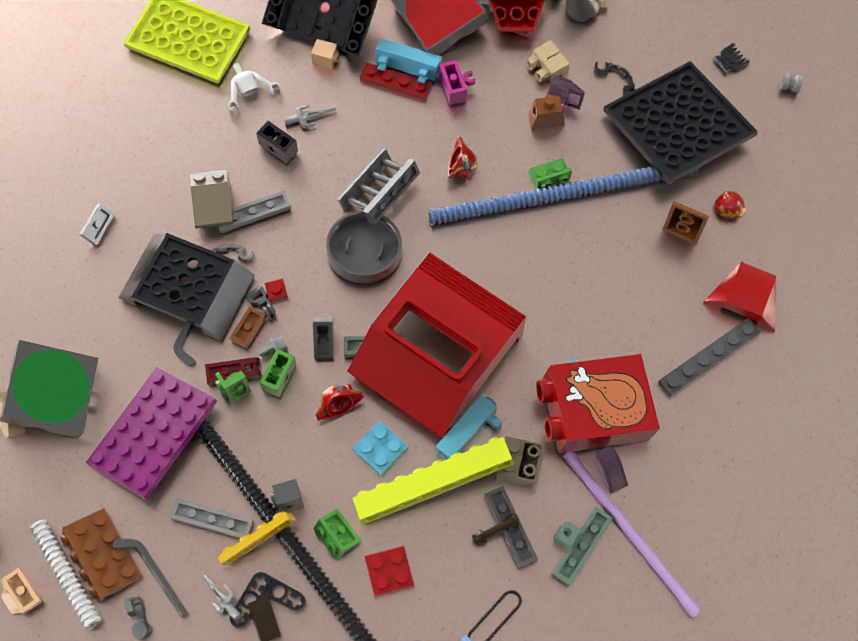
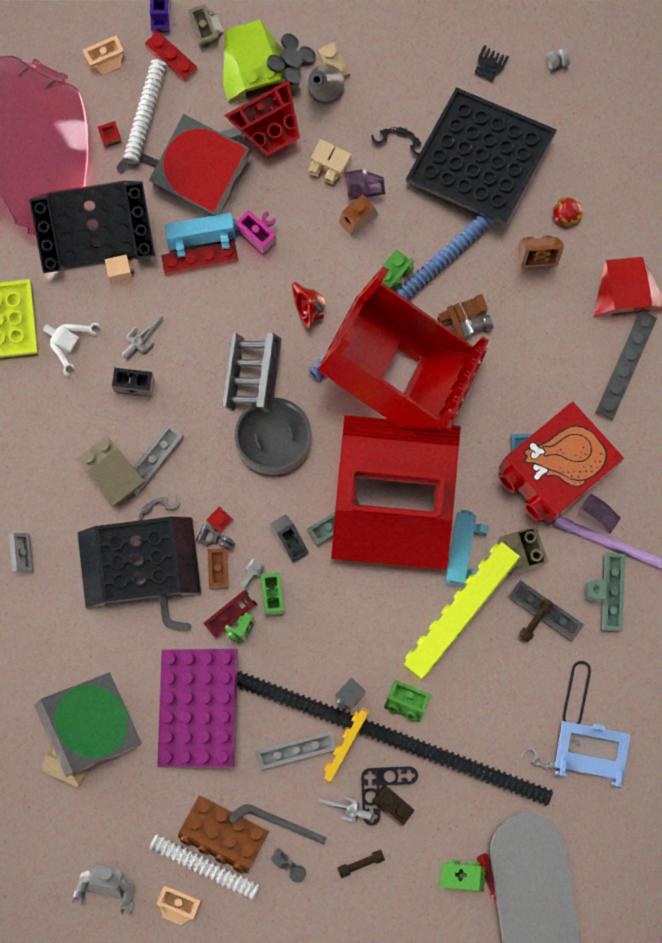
camera: 30 degrees left, 10 degrees up
red hat [316,384,364,420] -> none
medium azure plate [352,420,408,476] -> none
red plate [364,546,414,597] -> none
none -> red panel [317,266,489,429]
none -> dark orange hips [437,294,493,340]

